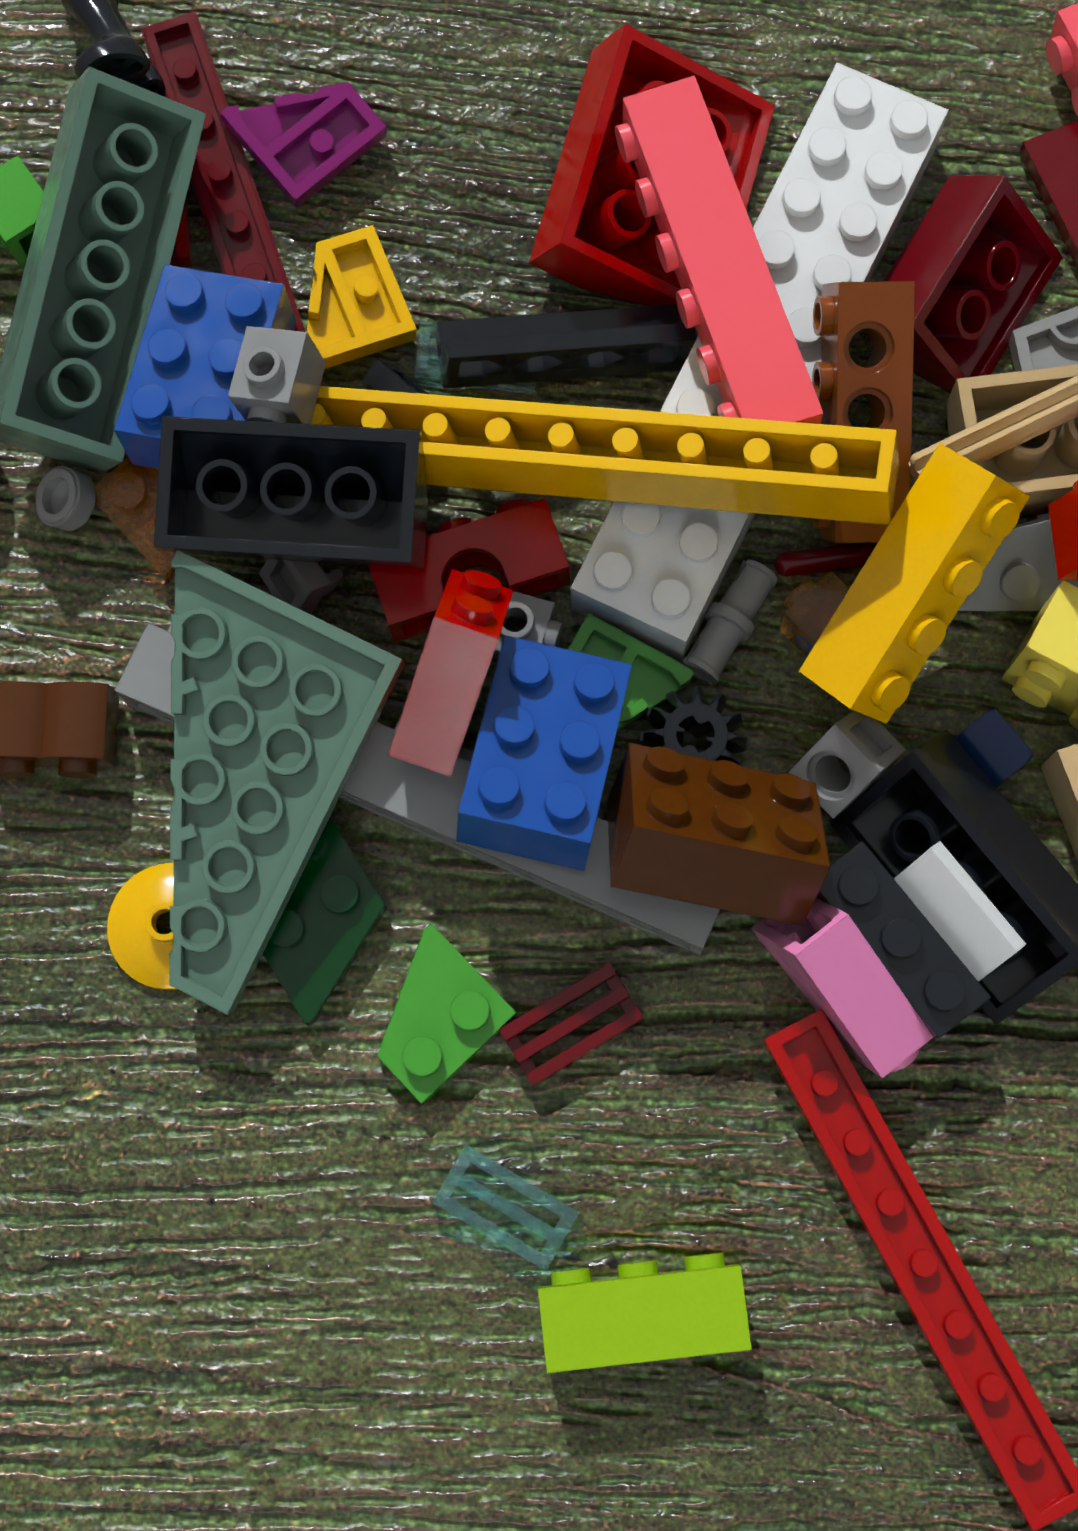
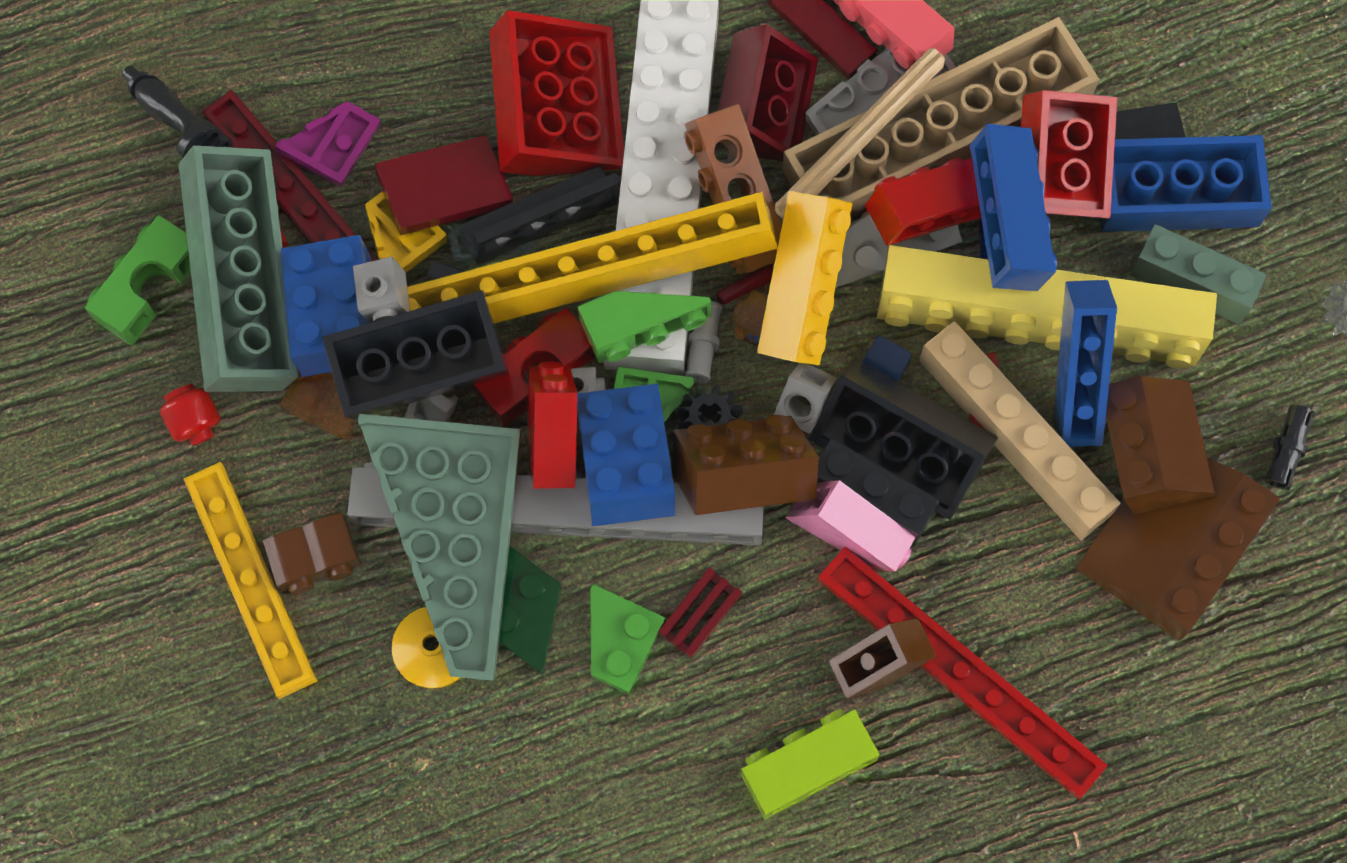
camera: 25 degrees left, 5 degrees down
light grey tile [35,466,96,531] -> none
clear light blue tile [432,1144,580,1271] -> none
coral brick [615,75,823,424] -> none
white tile [894,841,1026,982] -> none
none -> dark red tile [375,135,513,235]
none -> bright green slope [577,291,711,363]
none -> reddish brown brick [829,619,936,699]

